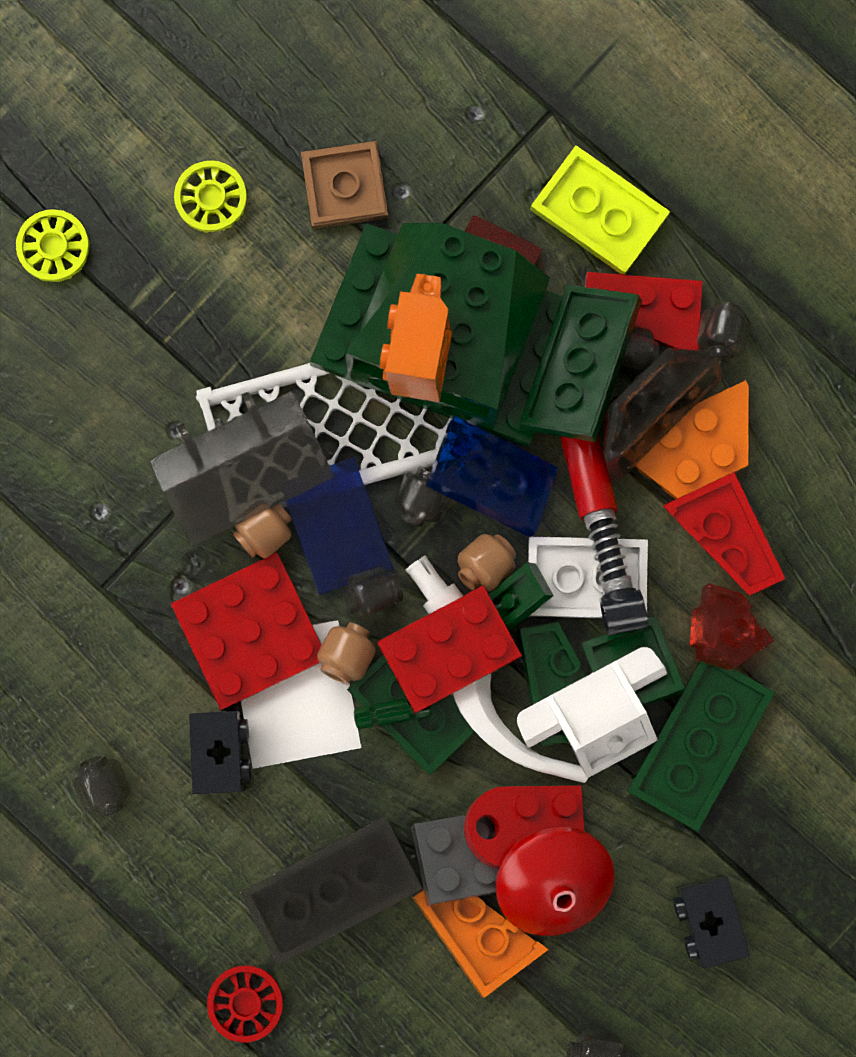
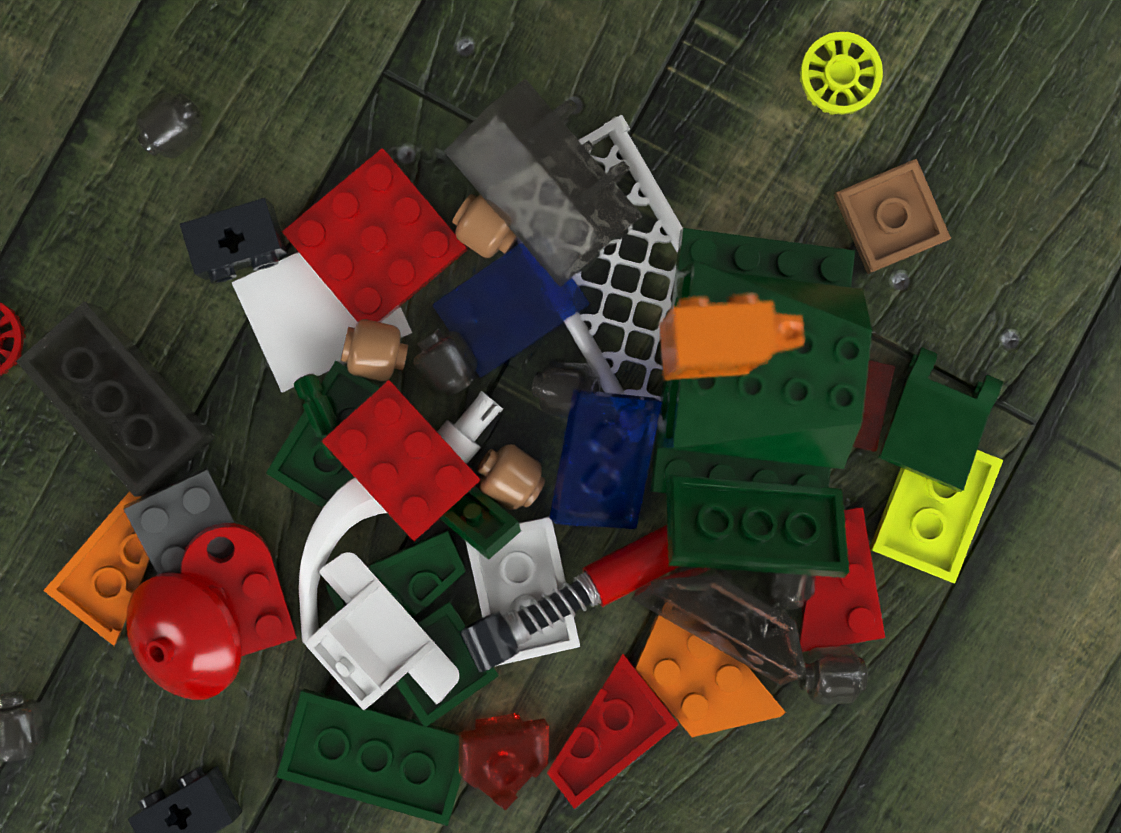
camera: 70 degrees right, 5 degrees up
none -> dark green flag [878,347,1003,492]

